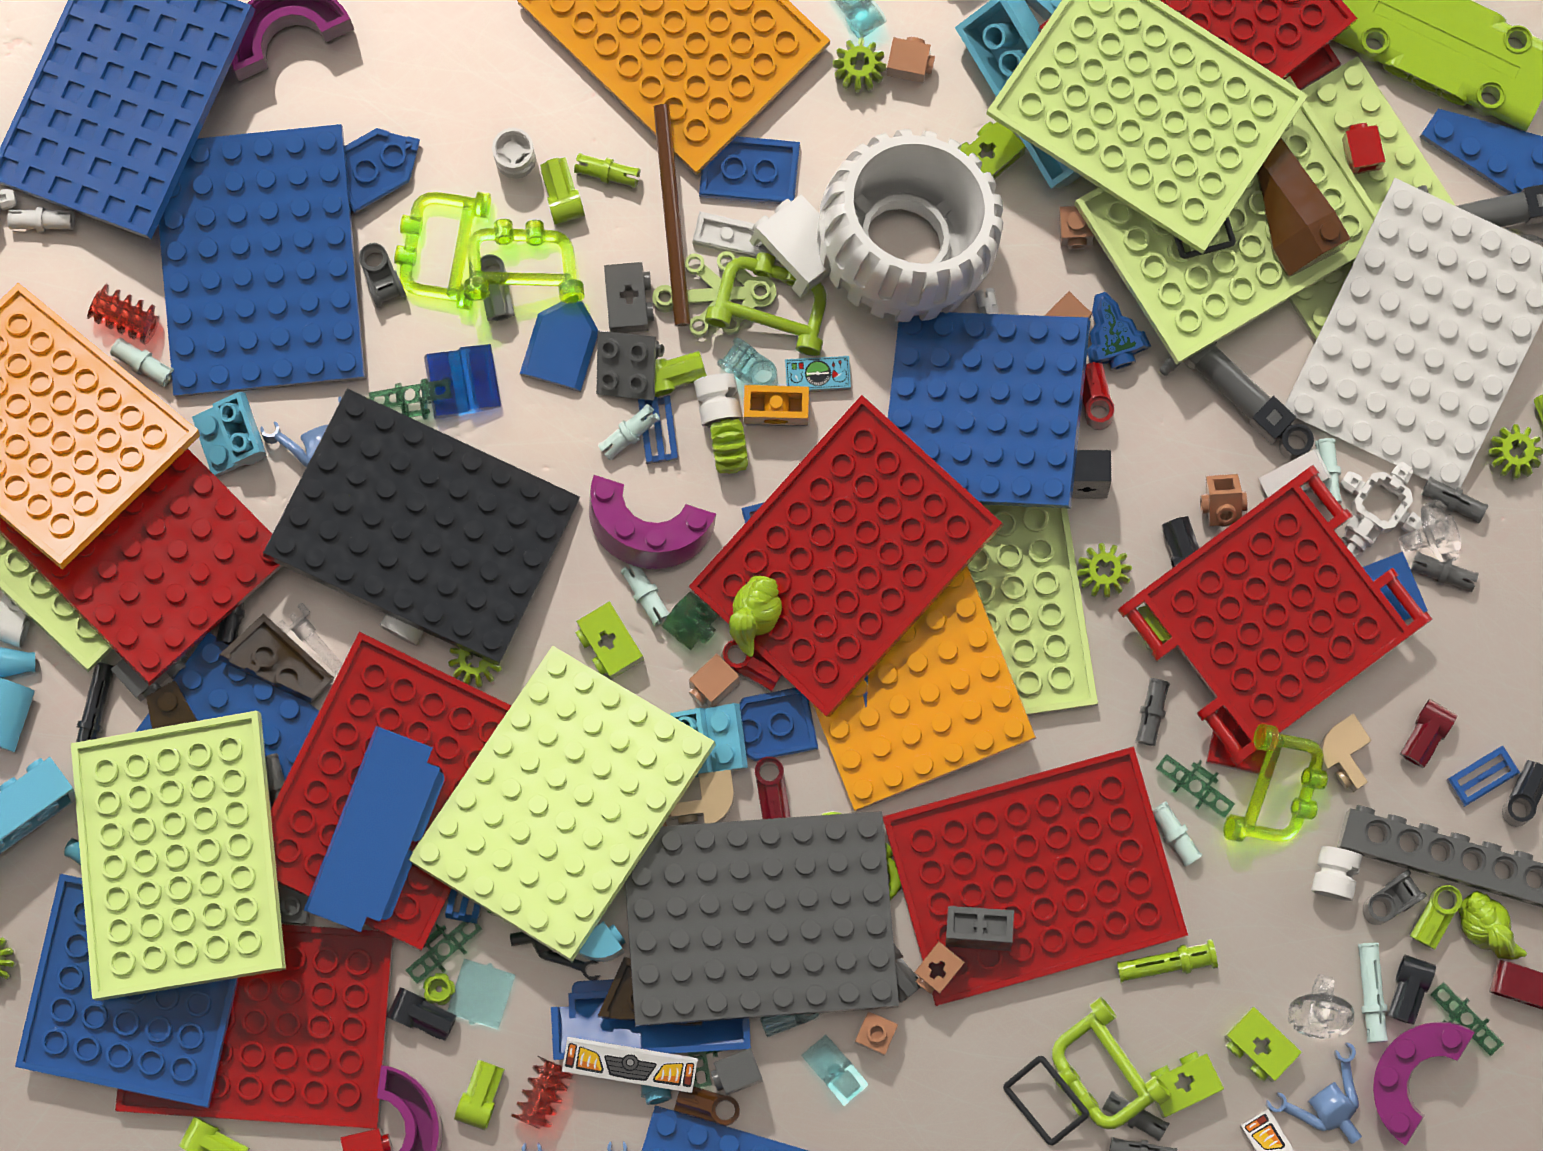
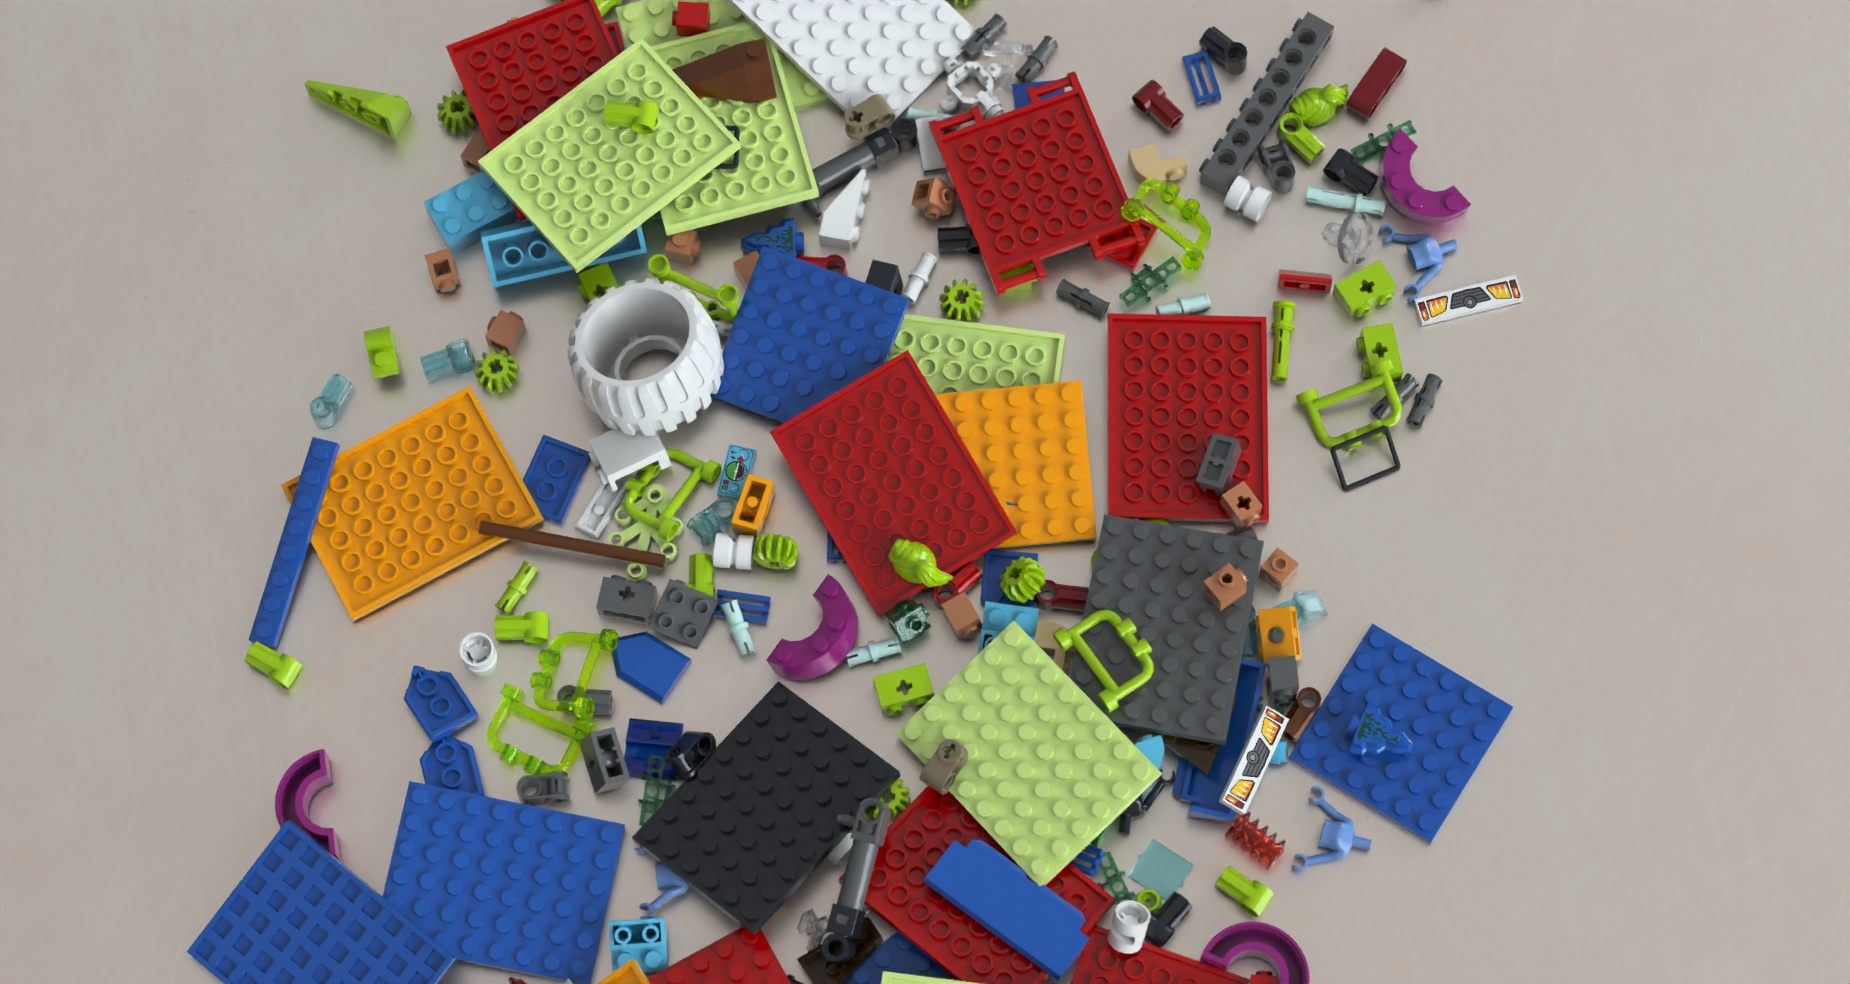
camera: 75 degrees left, 10 degrees down
none -> blue tile [404,665,478,742]
none -> dark grey brick [579,727,630,794]
none -> lime piece [603,100,659,135]
none -> lime bar [648,254,740,322]
none -> black piece [664,731,716,780]
none -> white slope [819,169,870,250]
none -> dark grey piece [822,798,891,963]
none -> dark tan piece [844,94,896,140]
none -> white pin [900,252,938,304]
none -> dark tan piece [919,739,968,795]
none -> lime gear [999,556,1046,604]
none -> lime bar [1052,610,1154,713]
none -> white wheel [1107,900,1151,953]
none -> nougat brick [1204,563,1247,611]
none -> light orange brick [1255,606,1302,664]
none -> red slope [1278,269,1332,293]

